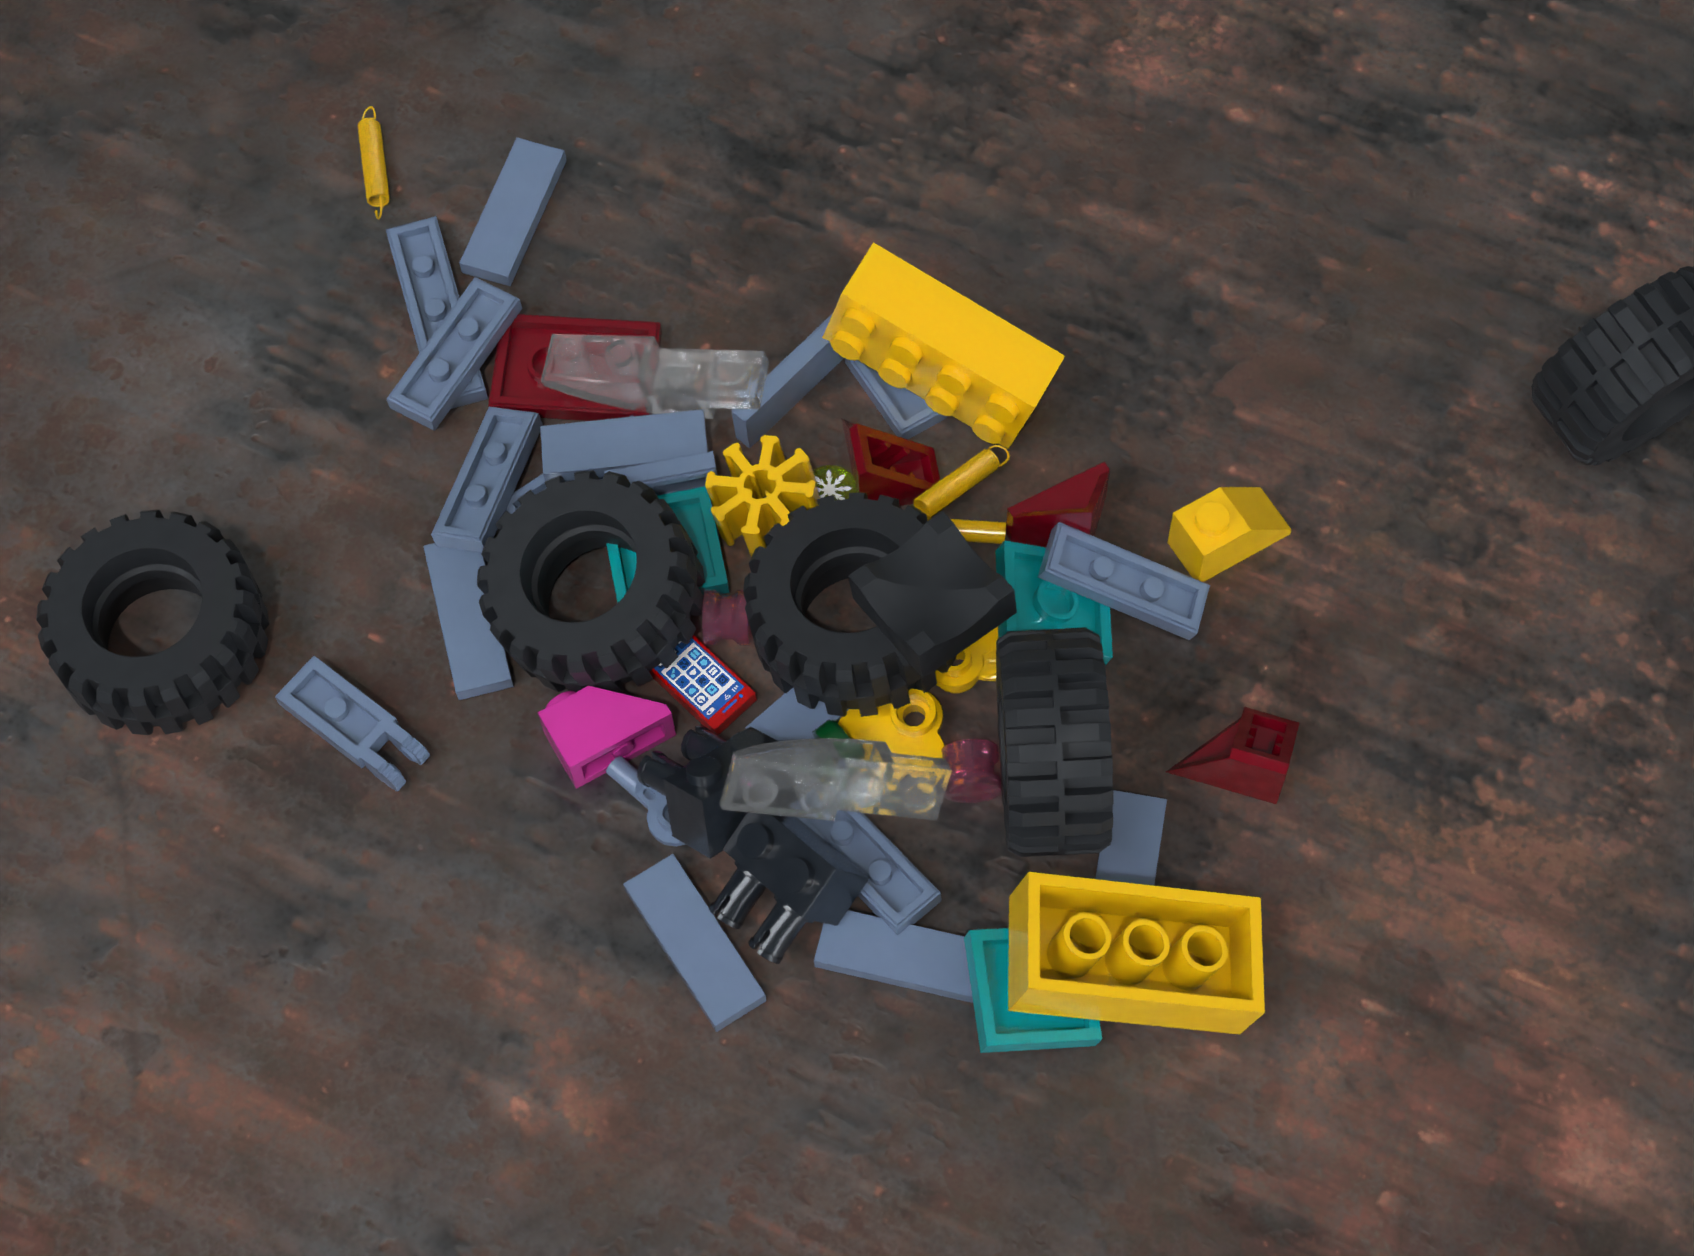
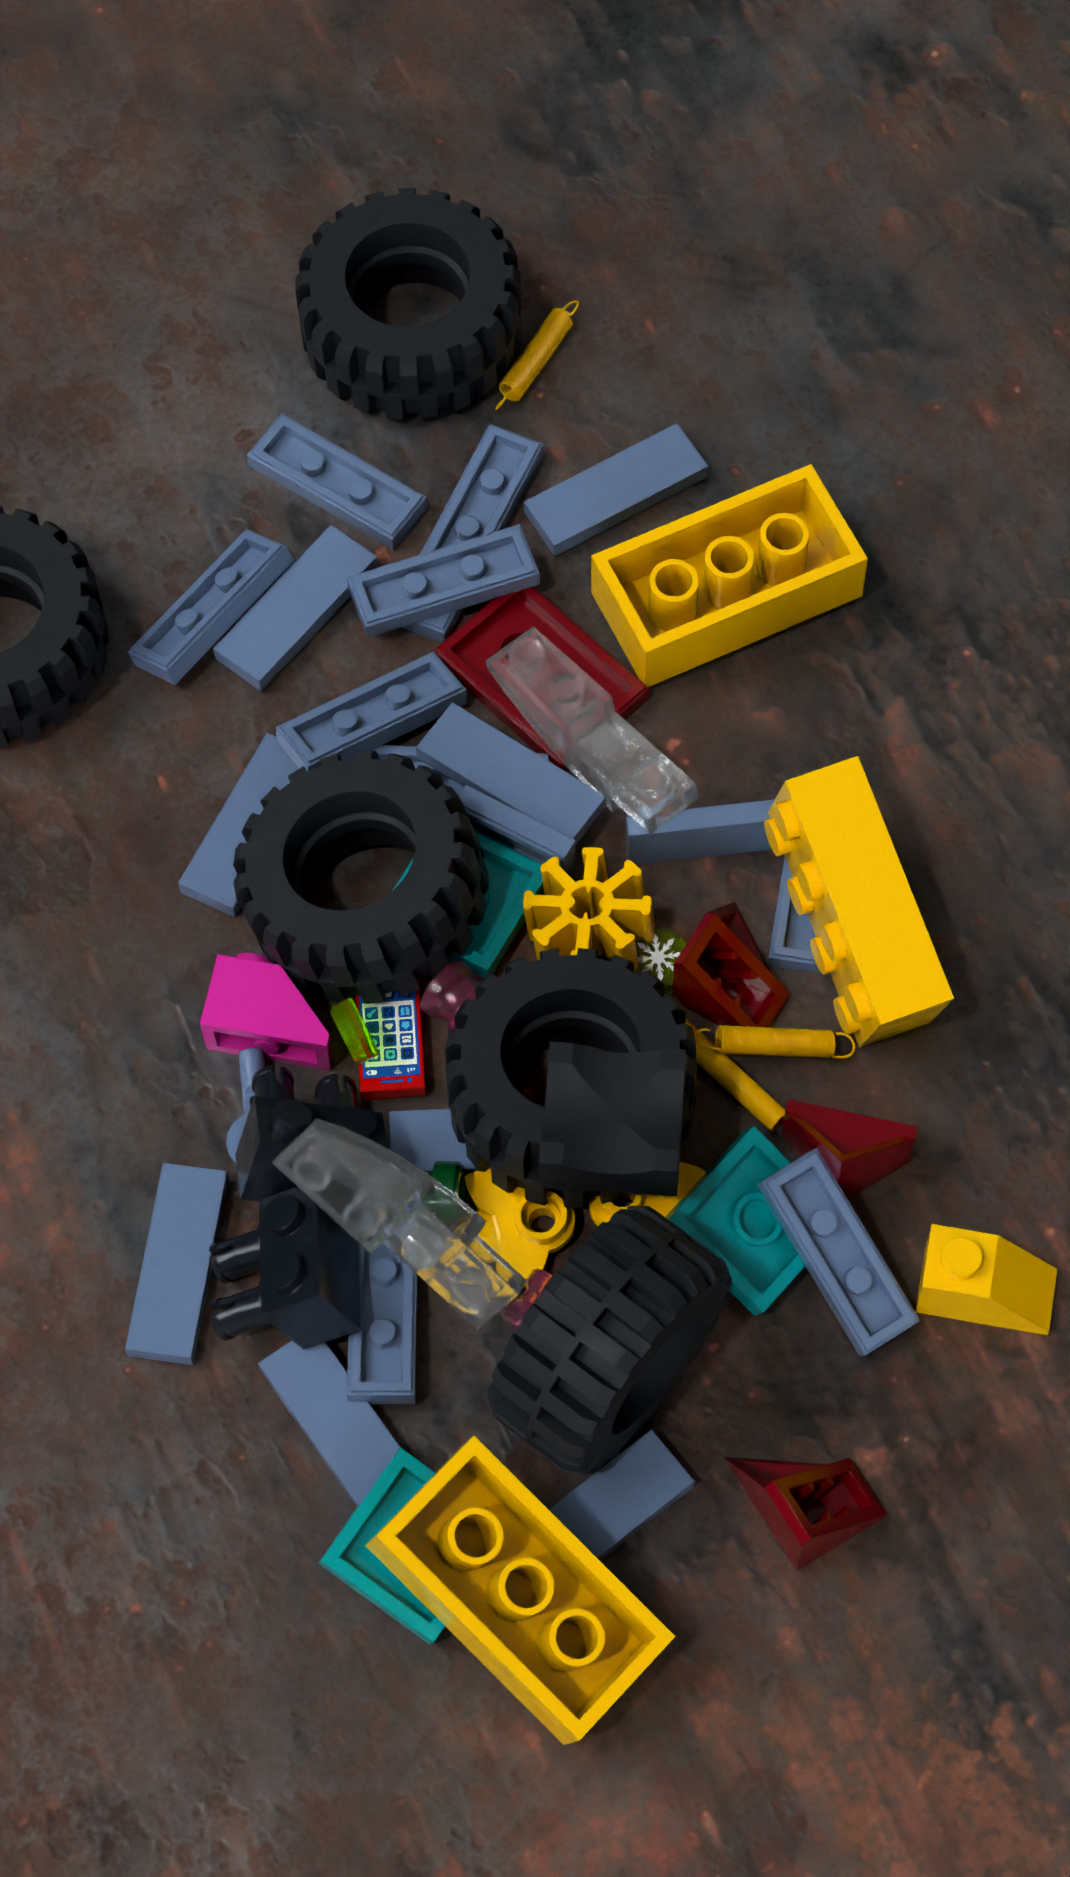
camera: 40 degrees right, 0 degrees up
sand blue hinge [275,656,430,791] -> none
none -> sand blue tile [127,529,294,685]
none -> sand blue tile [213,525,378,691]
none -> sand blue tile [247,413,428,551]
none -> black tyre [295,188,522,420]
none -> clear neon green tile [329,997,380,1065]
none -> yellow brick [591,464,868,687]

